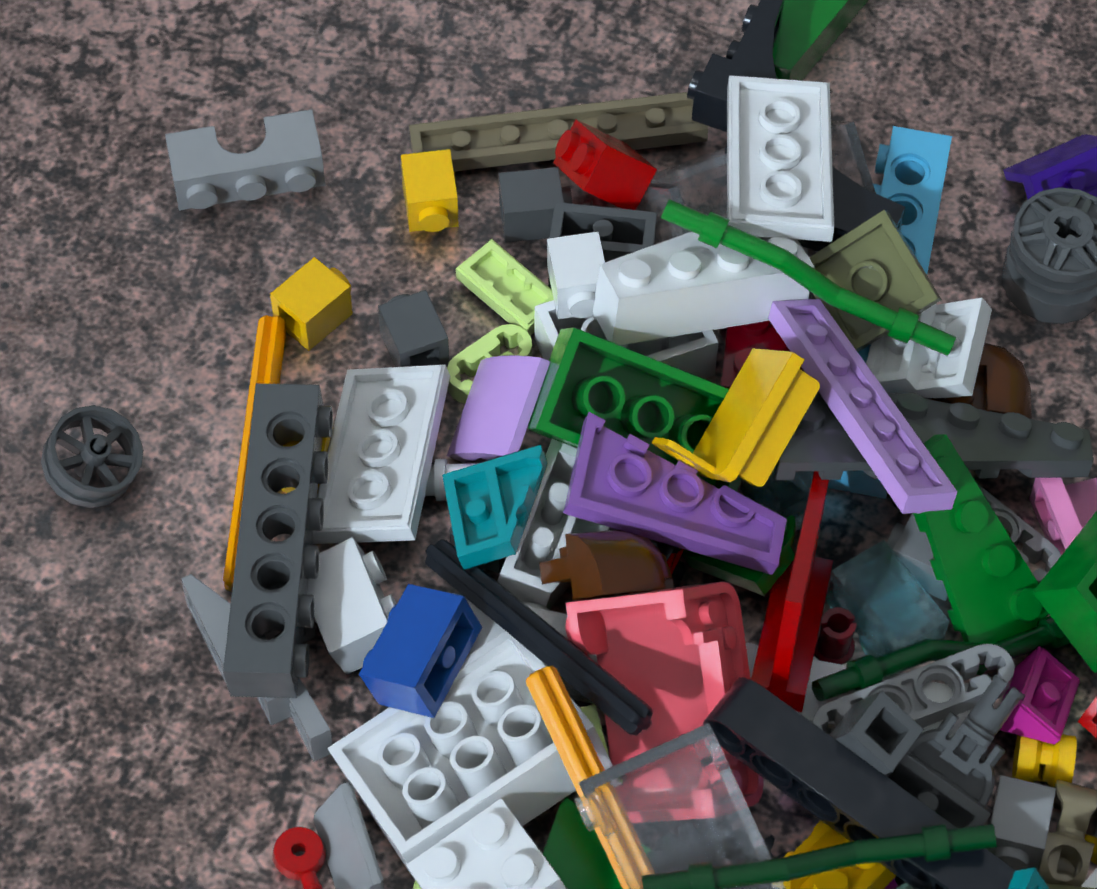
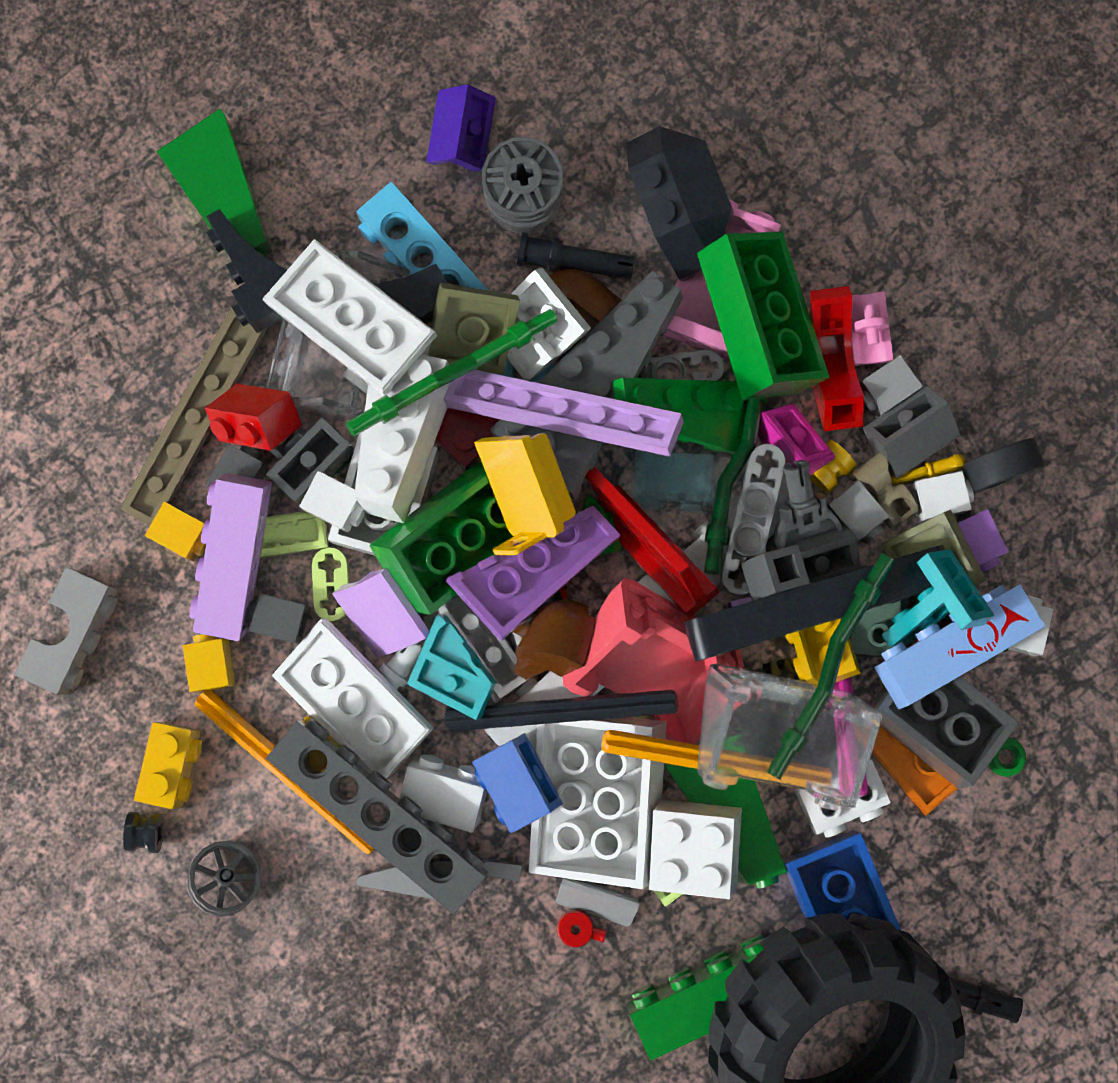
camera: 50 degrees left, 25 degrees up
dark red pin [814,607,857,665] -> none
none -> black wheel [123,812,164,853]
none -> yellow brick [133,722,202,809]
none -> lavender brick [190,473,272,641]
none -> black pin [517,232,635,280]

